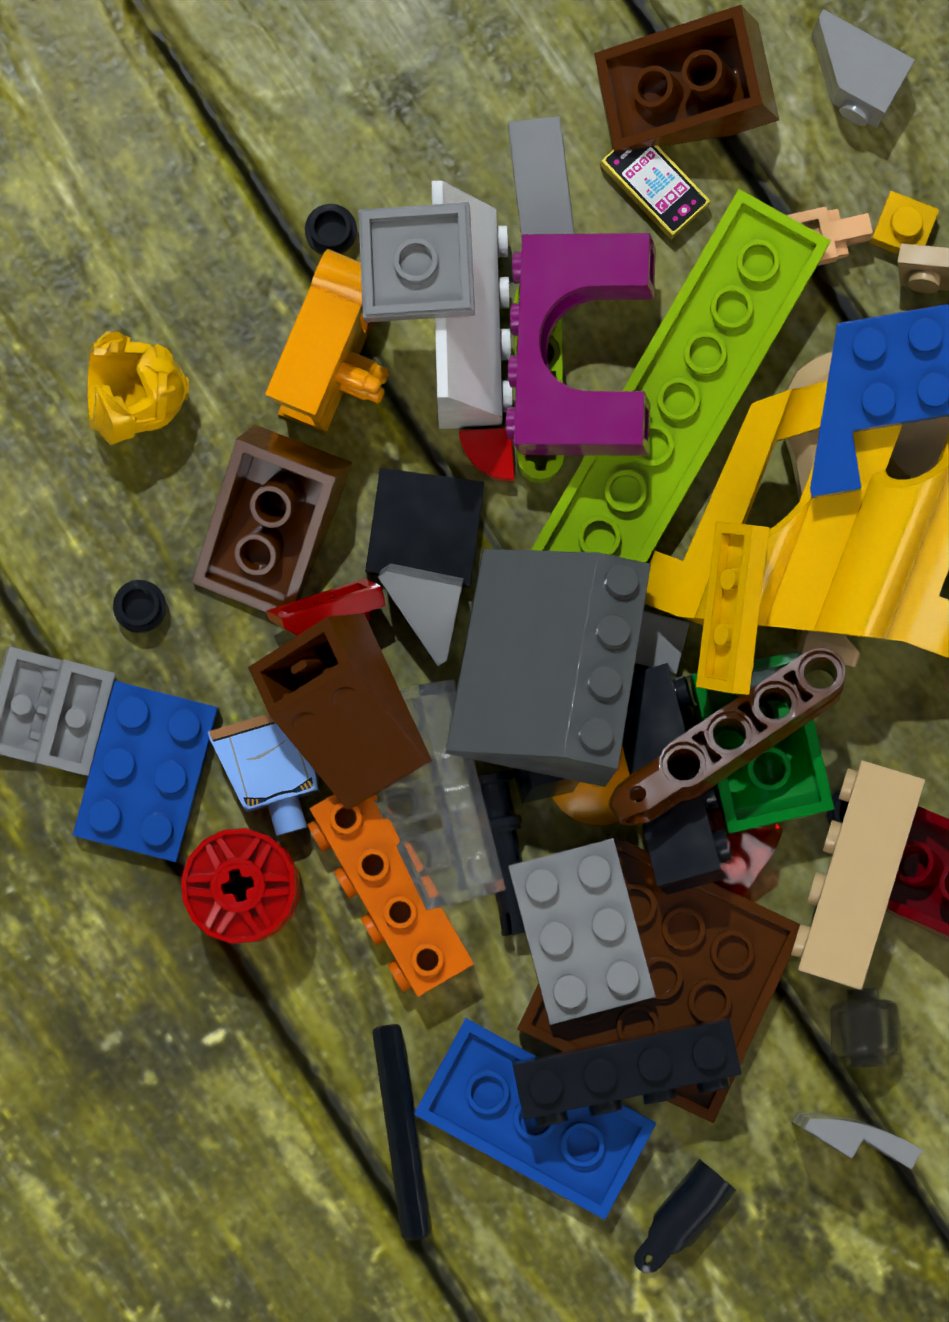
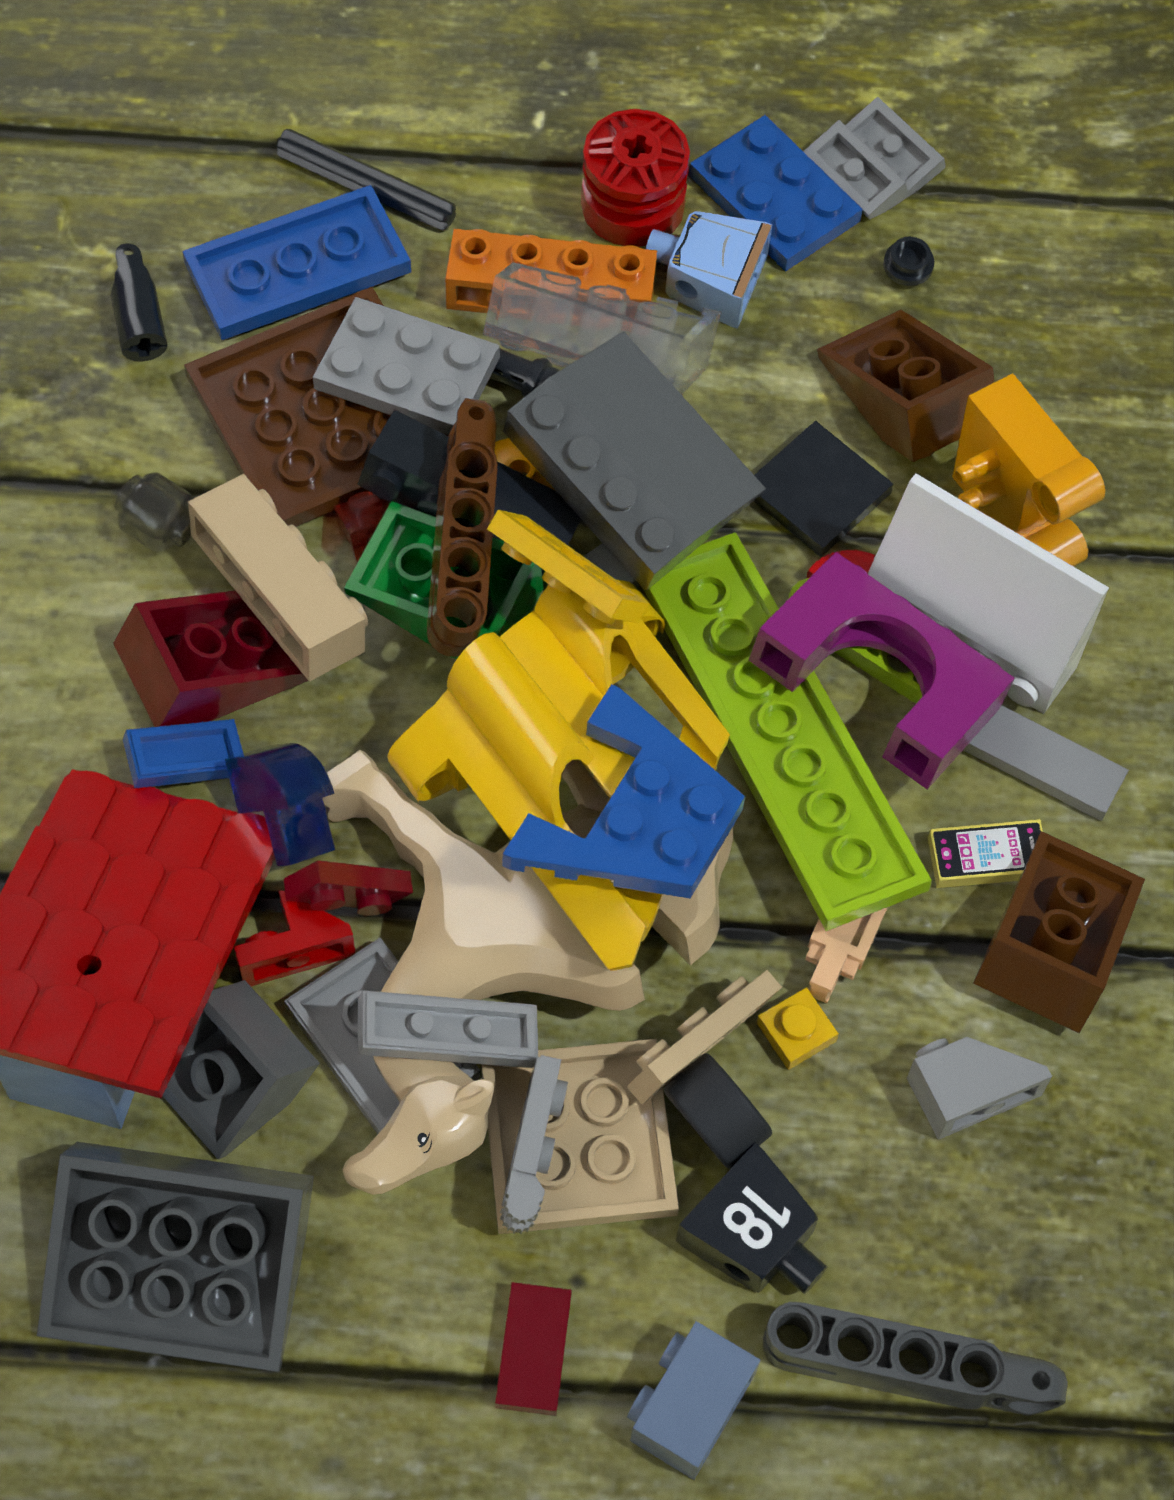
camera: 125 degrees right, 20 degrees down
yellow helmet [87,331,189,445] -> none
reddish brown slope [248,614,432,809] -> none
red slope [266,578,386,636] -> none
black plate [305,204,357,255] -> none
light grey tile [358,202,475,323] -> none
light grey slope [378,563,464,666] -> none
black brick [512,1018,741,1127] -> none
light grey slope [791,1112,923,1169] -> none

